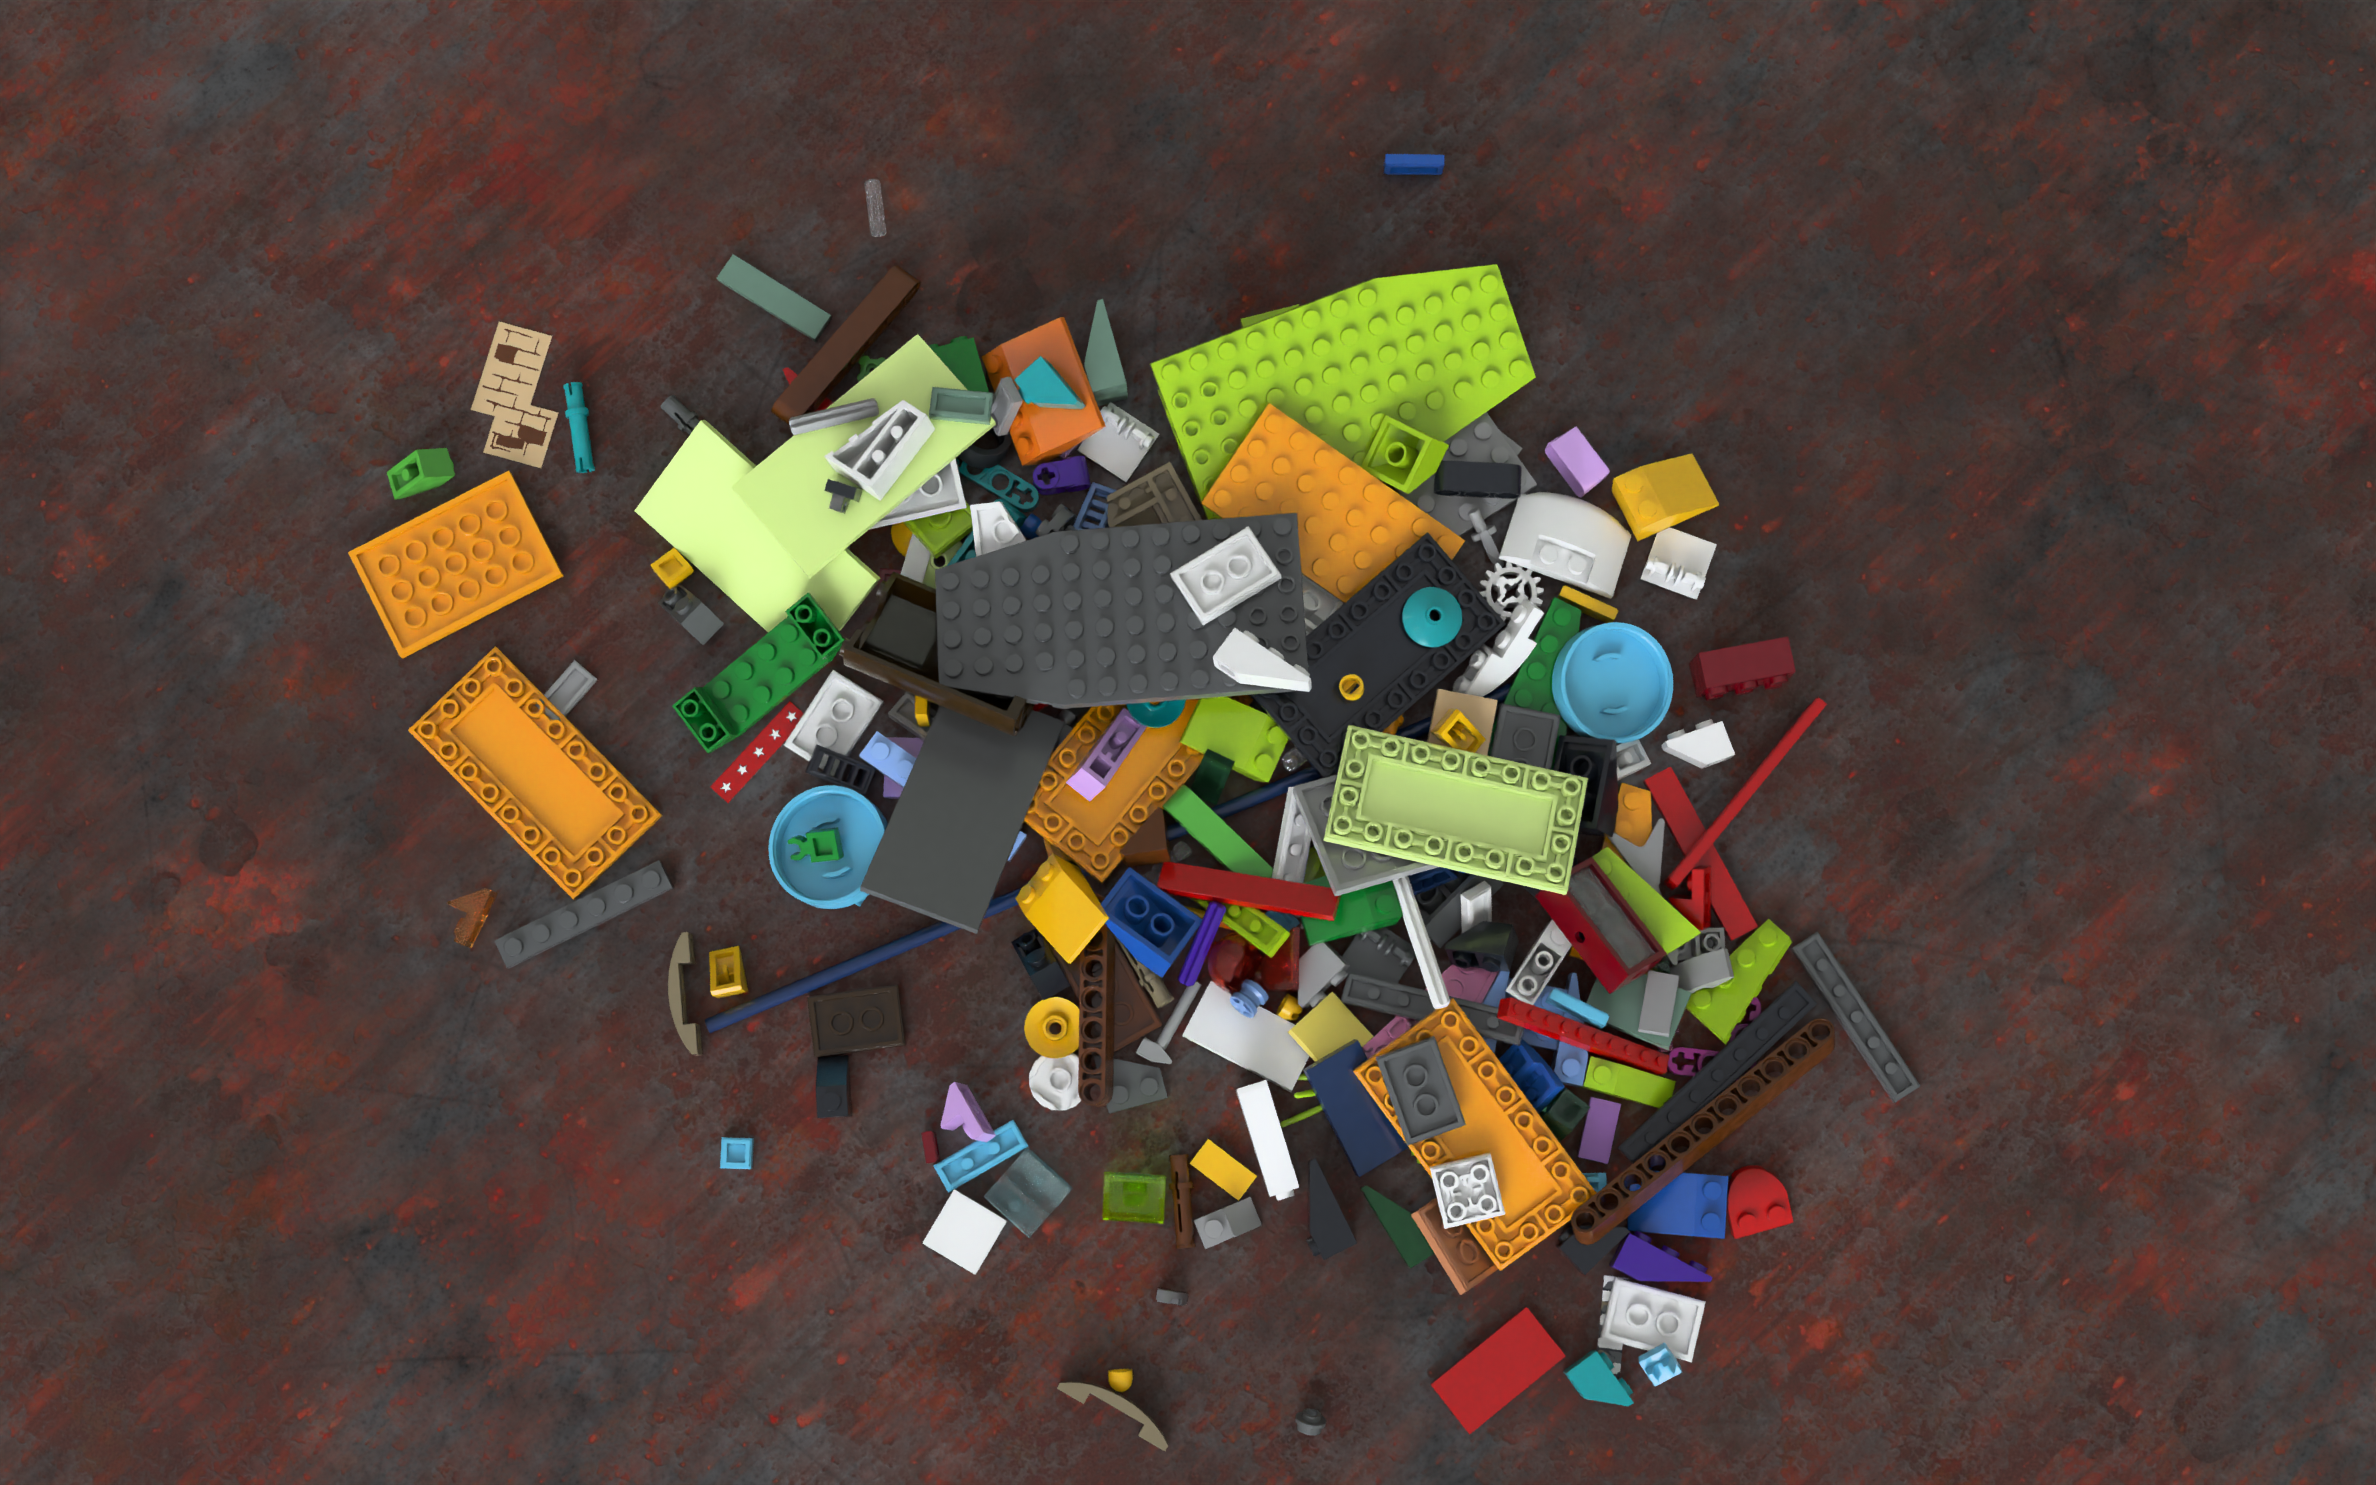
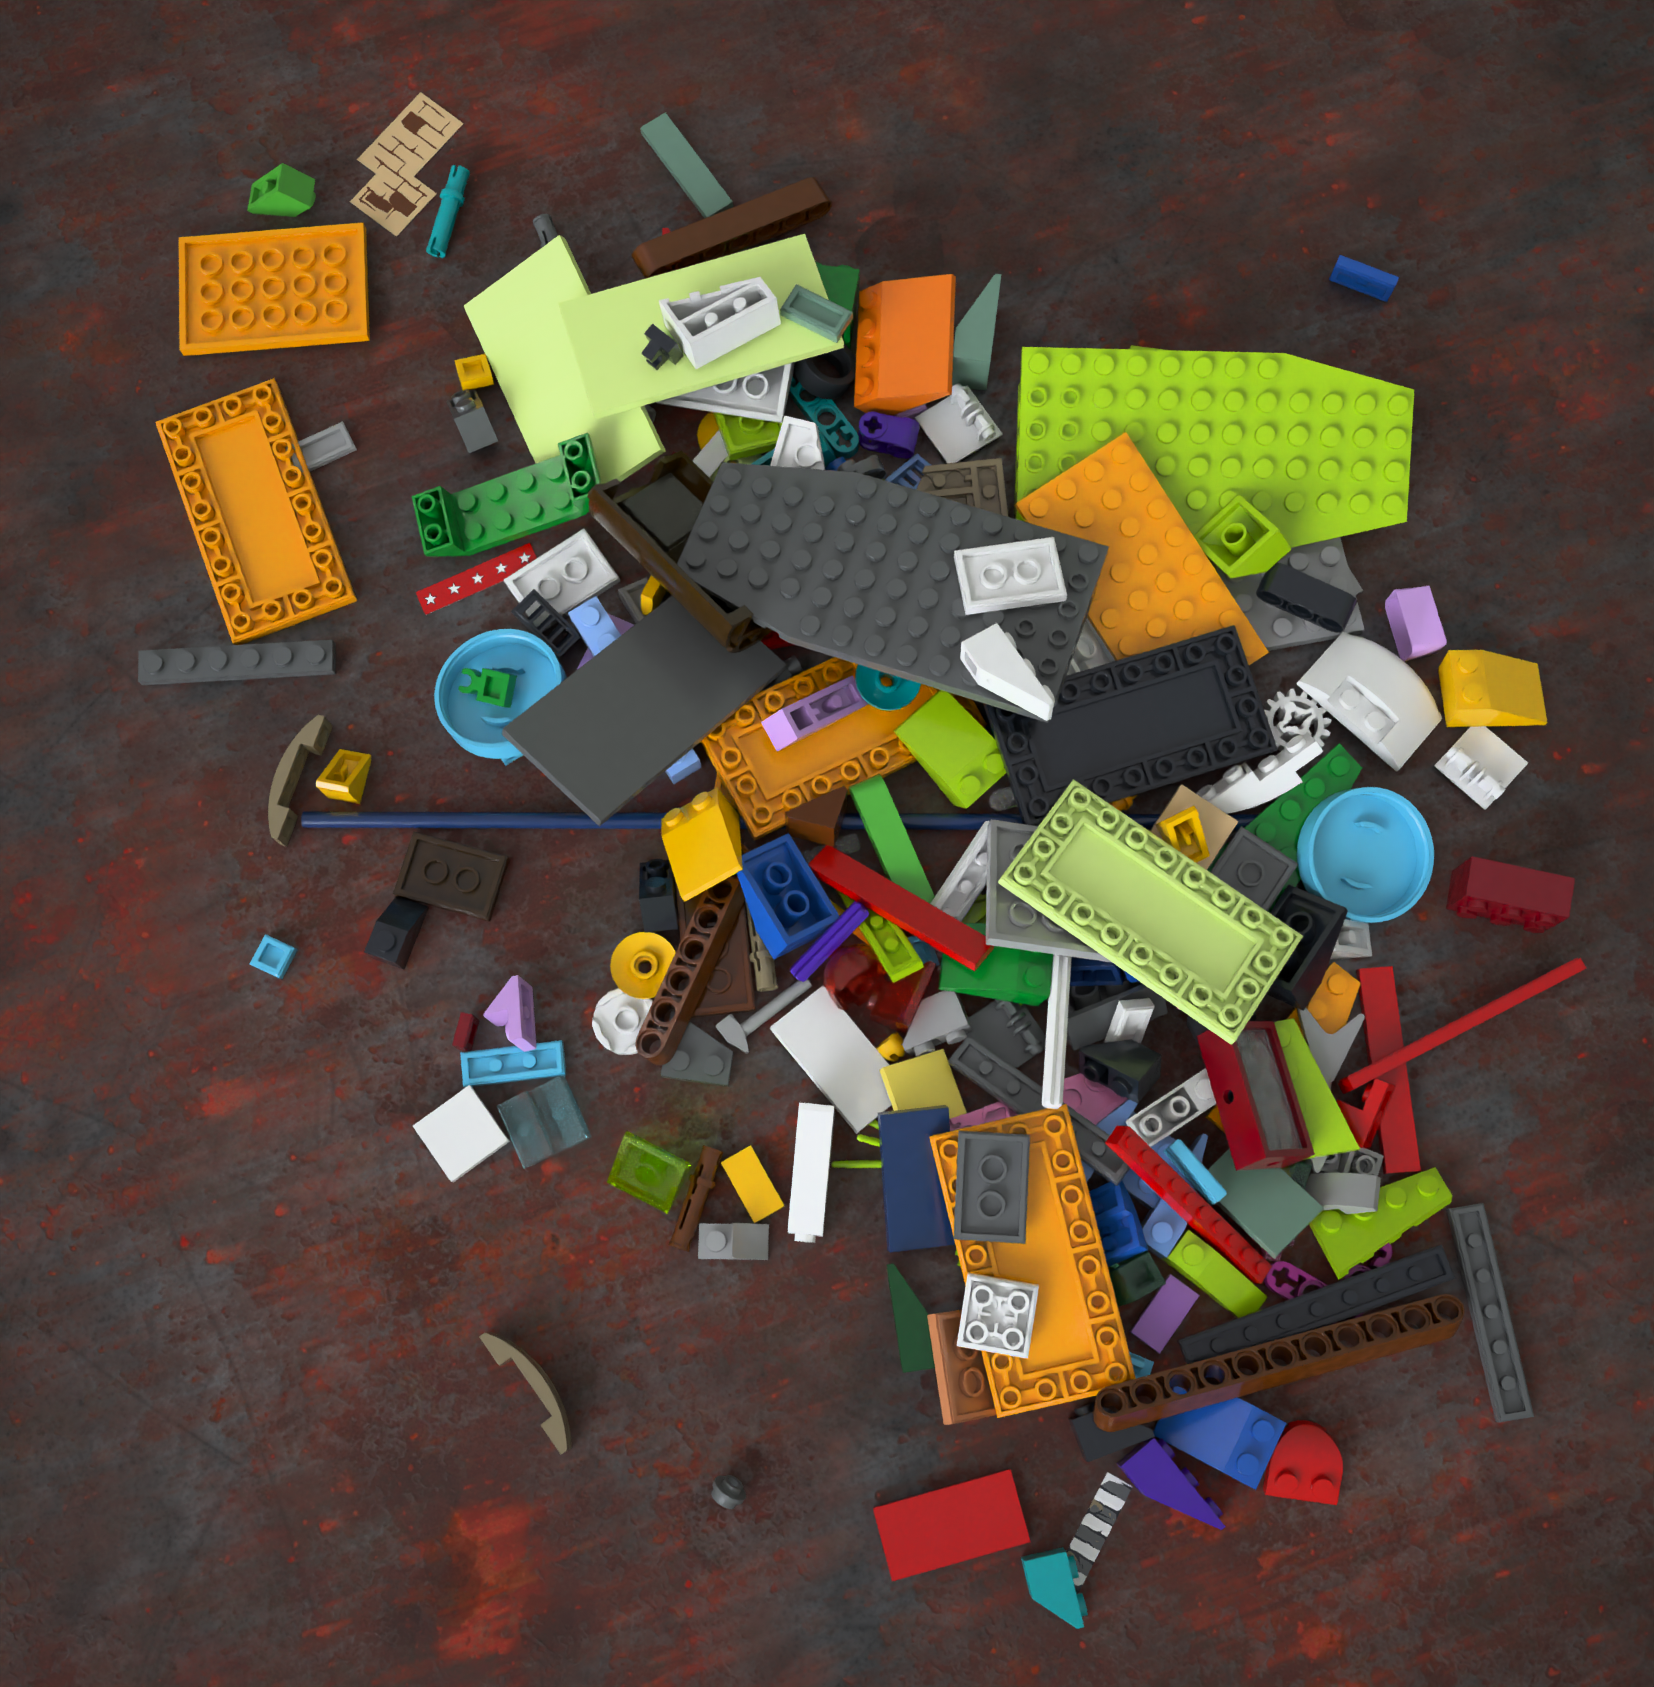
camera: 25 degrees right, 5 degrees down
clear orange slope [446,888,498,948] -> none
light grey axle [789,398,879,435] -> none
clear axle [864,179,887,237] -> none
light grey tile [991,376,1023,437] -> none
teal slope [1014,356,1086,409] -> none
yellow hinge [1108,1369,1133,1392] -> none
flat silver tile [1156,1288,1188,1306] -> none
clear green tile [1190,749,1235,805] -> none
medium blue wheel [1230,979,1269,1018] -> none
black slope [1305,1158,1357,1260] -> none
yellow hinge [1339,674,1364,701] -> none
teal dish [1402,587,1462,648] -> none
light grey piece [1468,508,1504,567] -> none
yellow tile [1557,585,1618,623] -> none
white tile [1600,1277,1706,1362] -> none
light grey tile [1638,970,1679,1037] -> none
medium azure tile [1638,1343,1682,1386] -> none
white slope [1661,719,1735,769] -> none

